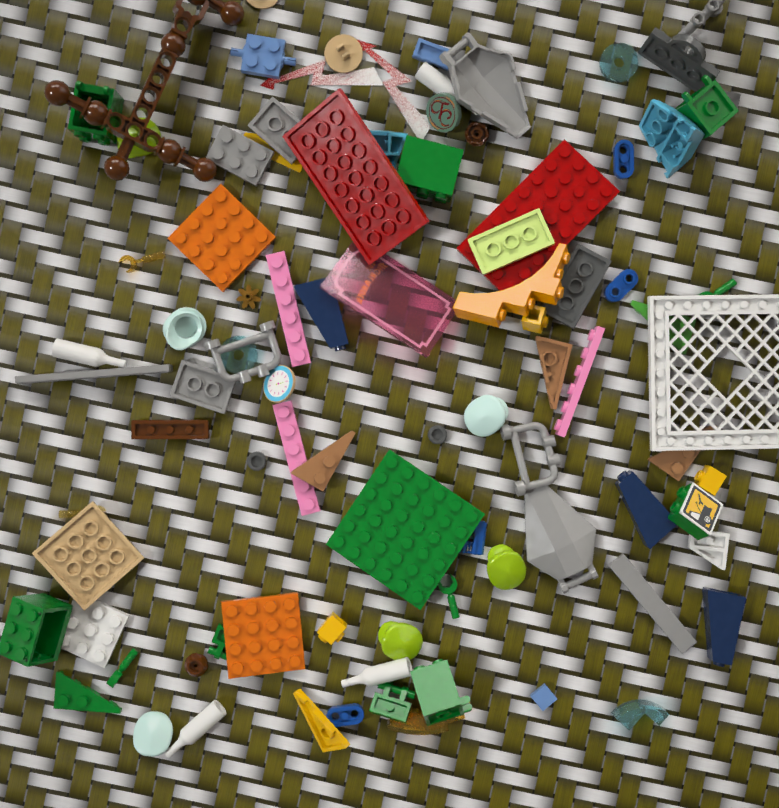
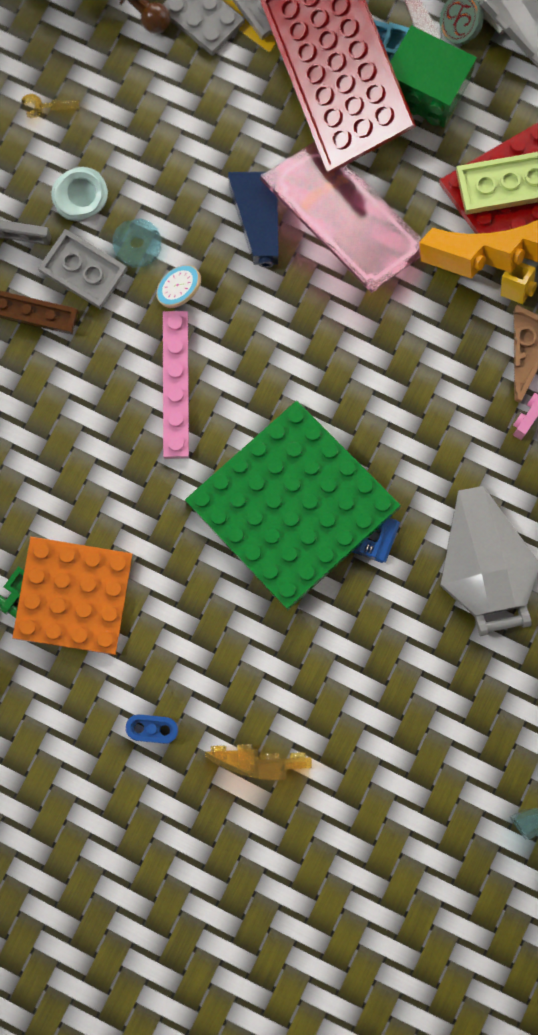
camera: 10 degrees right, 10 degrees down
orange plate [168,183,276,292] -> none
light grey bar [204,320,281,384] -> none
pearl gold plant [236,284,261,309] -> none
dark grey tile [247,451,267,471] -> none
bright pink plate [266,251,311,367] -> none
medium nougat wing [290,430,355,491] -> none
yellow wing [293,689,350,752] -> none
yellow brick [317,612,347,645] -> none
white piece [341,657,413,688] -> none
plate [369,682,416,724] -> none
lime piece [378,621,423,660] -> none
container [410,659,472,727] -> none
dark grey tile [428,425,447,444] -> none
green piece [438,574,460,619] -> none
light aqua piece [464,395,509,437] -> none
reddish brown plate [465,122,489,146] -> none
lime piece [487,544,526,590] -> none
light grey bar [500,422,561,497] -> none
medium blue tile [530,683,557,711] -> none

